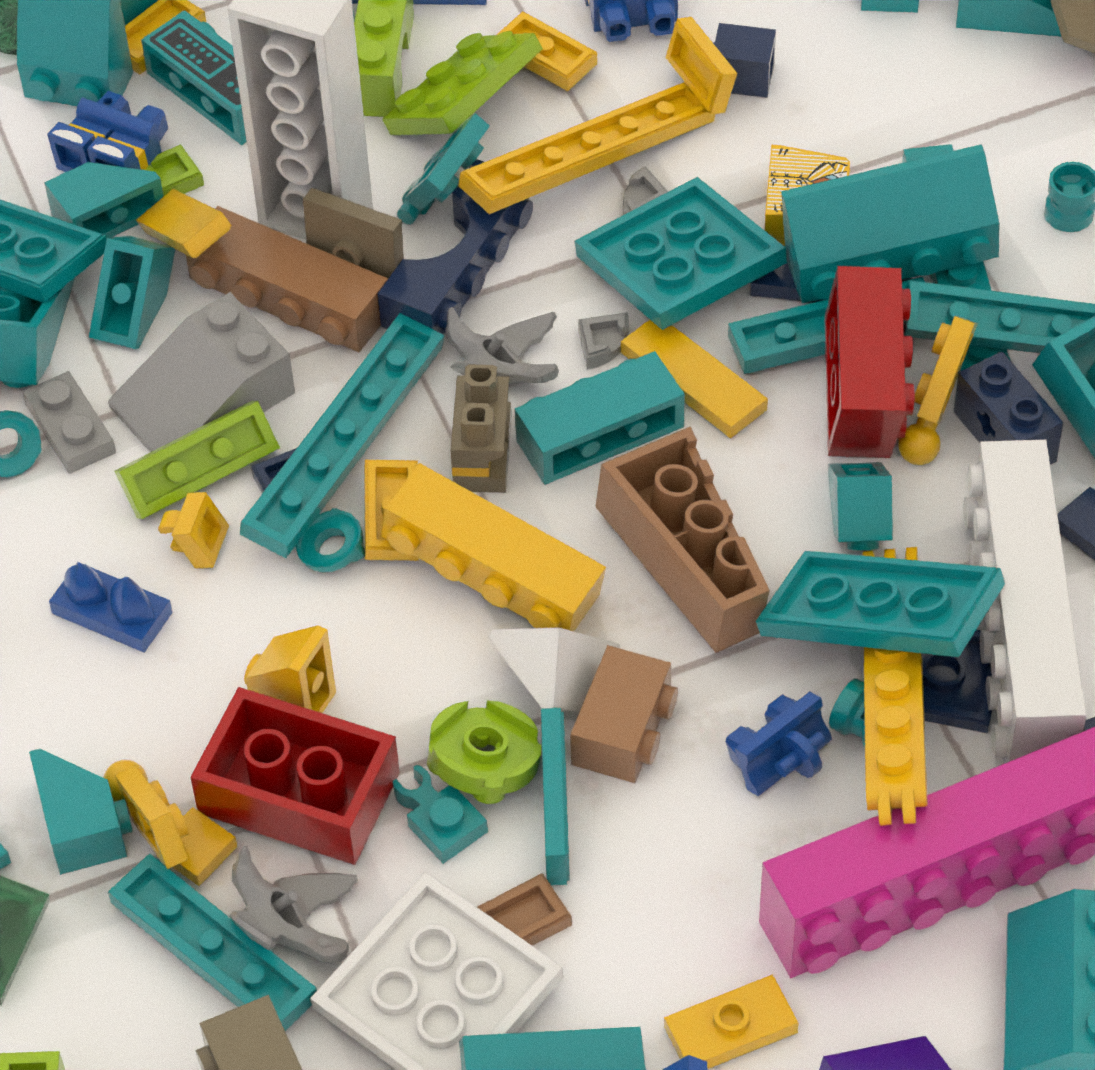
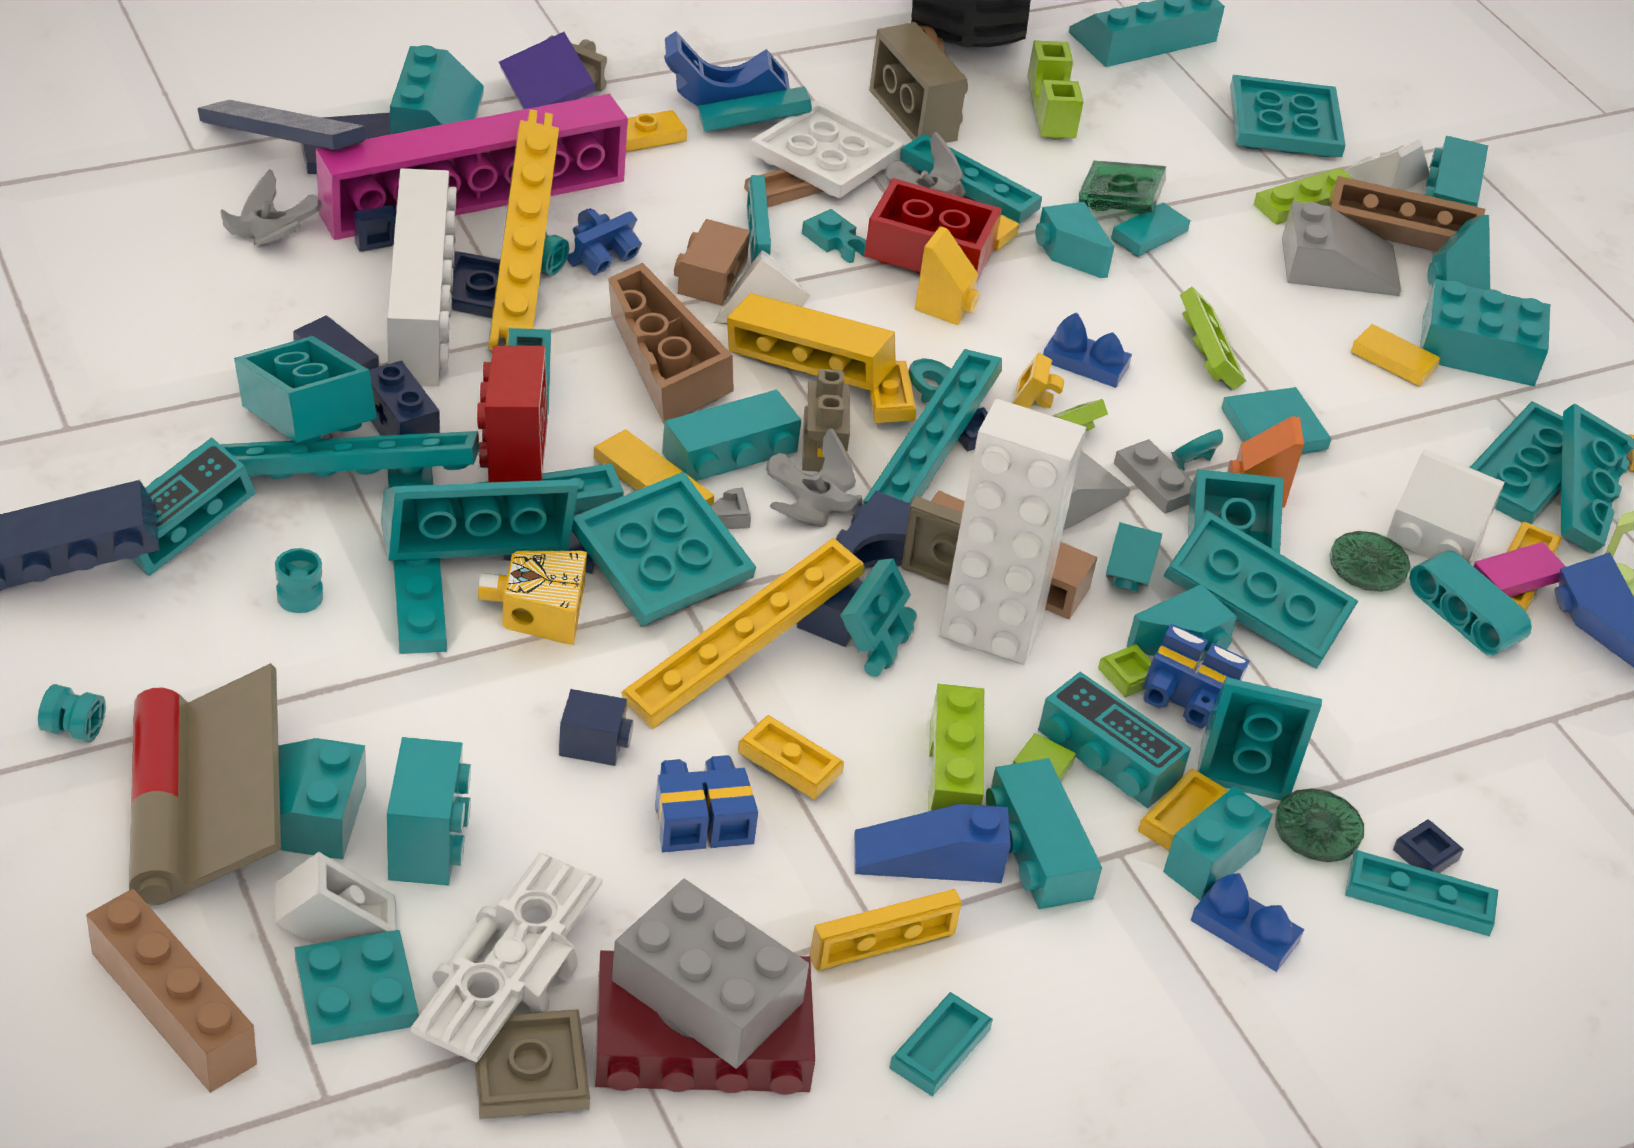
camera: 170 degrees right, 10 degrees down
yellow plate [103,759,189,869] -> none
yellow tile [136,189,232,258] -> none
lime plate [382,31,543,135] -> none
lime plate [427,700,542,804] -> none
light grey tile [623,166,668,214] -> none
yellow tile [665,17,737,115] -> none
teal plate [756,551,1005,657] -> none
yellow plate [898,316,978,465] -> none

